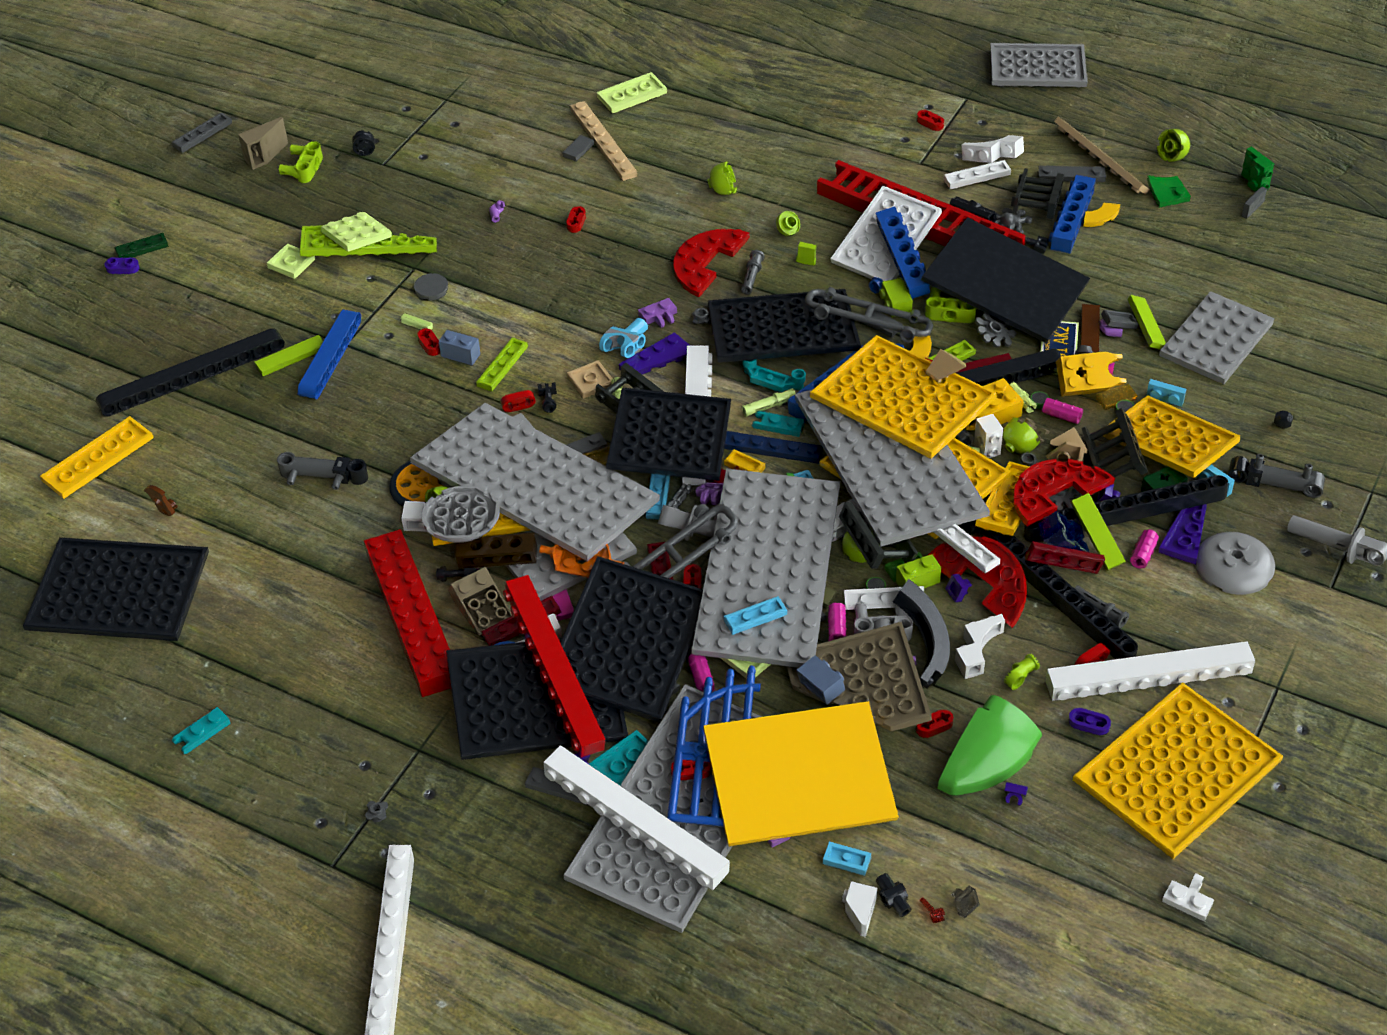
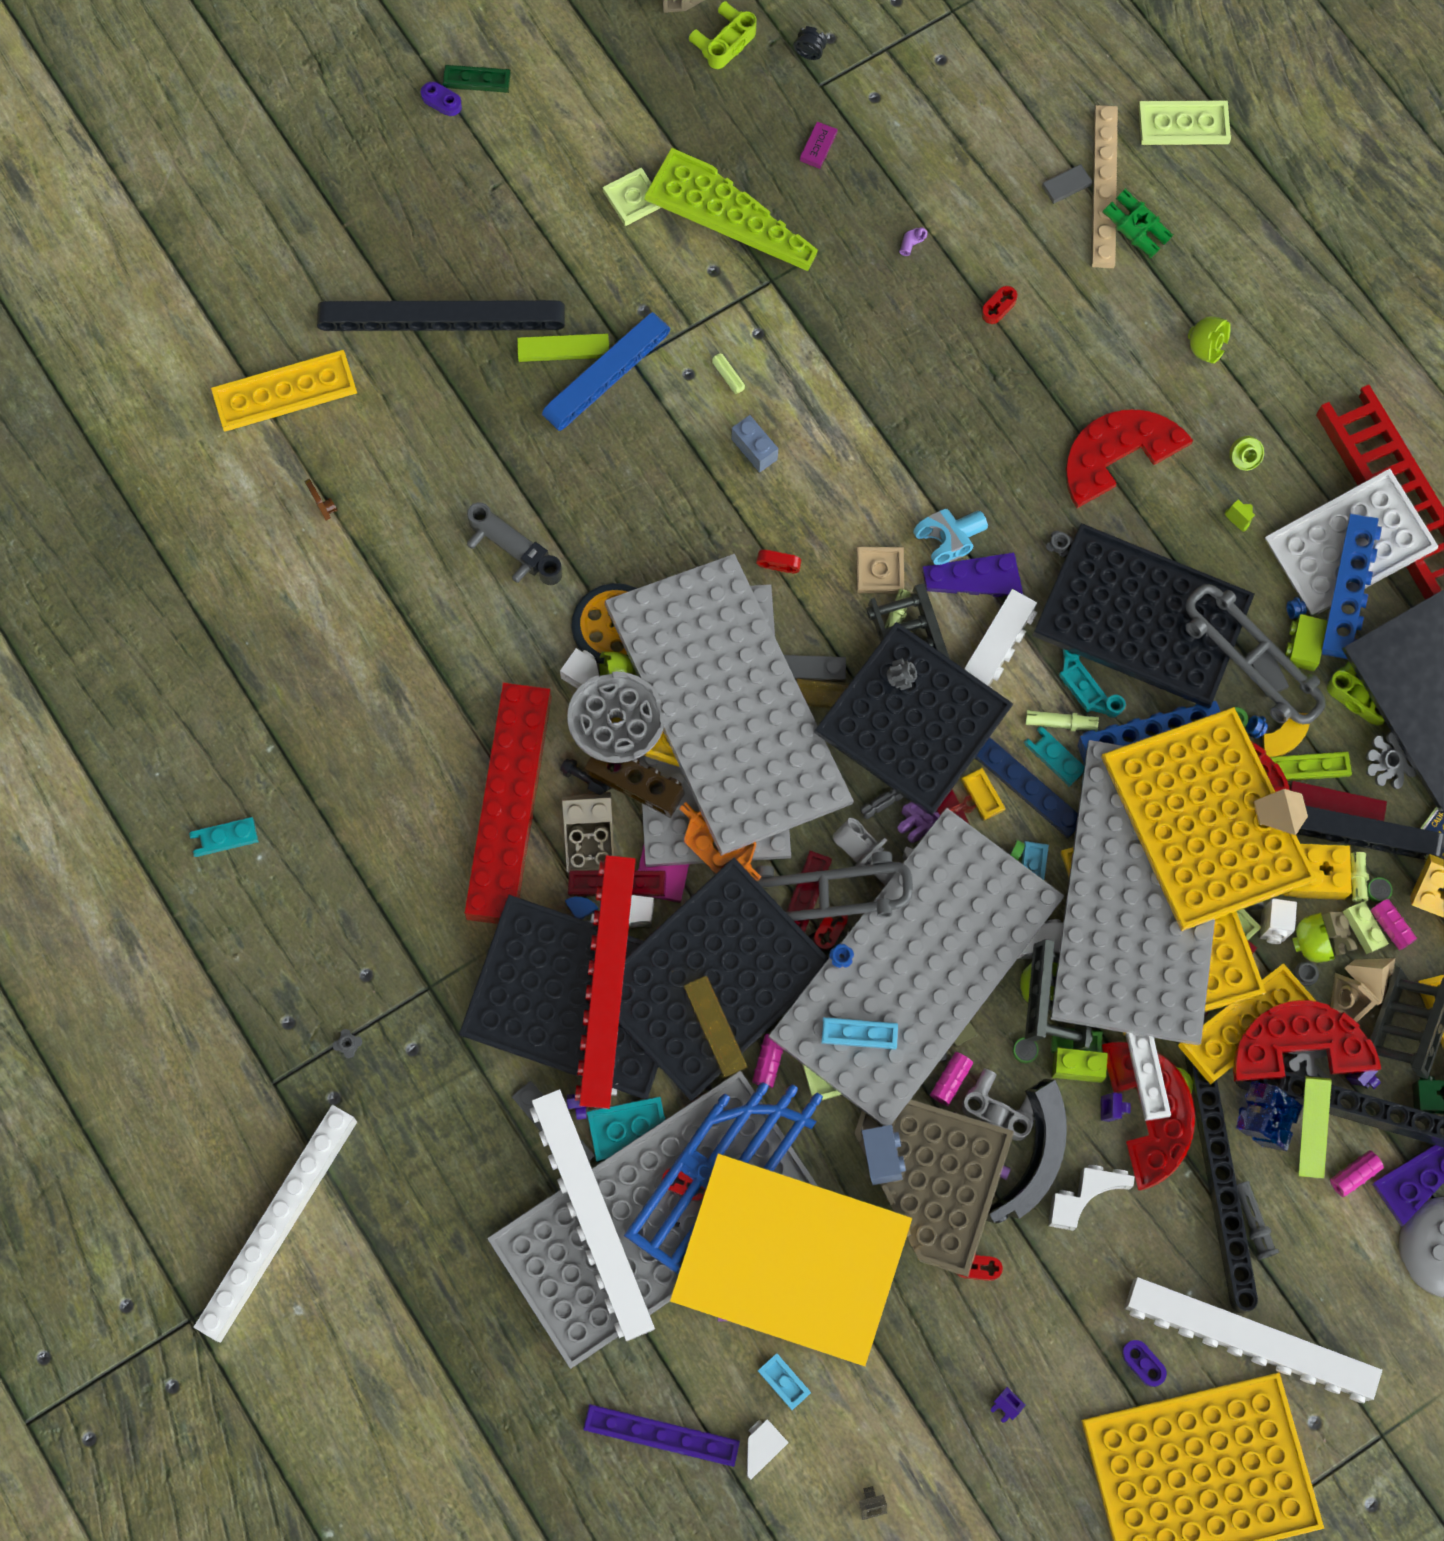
camera: 25 degrees right, 25 degrees up
black tile [23,537,209,641] -> none
yellowish green plate [321,212,392,252] -> none
dark grey tile [414,273,449,301] -> none
red beam [417,328,440,356] -> none
lime tile [476,337,528,392] -> none
black hinge [538,382,557,413] -> none
medium lavender hinge [638,298,677,327] -> none
medium azure tile [646,474,670,519] -> none
dark grey pin [741,250,765,295] -> none
white plate [844,586,924,610] -> none
black axle [876,873,912,917] -> none
clear red hand [920,897,945,923] -> none
bright green panel [938,695,1042,795] -> none
lime connector [1004,654,1040,690] -> none
dark red tile [1025,542,1105,574] -> none
red beam [1074,643,1110,665] -> none
none -> dark purple tile [583,1404,740,1467]
none -> clear yellow tile [684,976,747,1078]
none -> magenta tile [800,121,838,169]
none -> blue plate [829,944,854,968]
none -> dark grey gear [887,659,917,690]
none -> green pin [1102,188,1174,259]
none -> yellowish green plate [1343,901,1389,954]

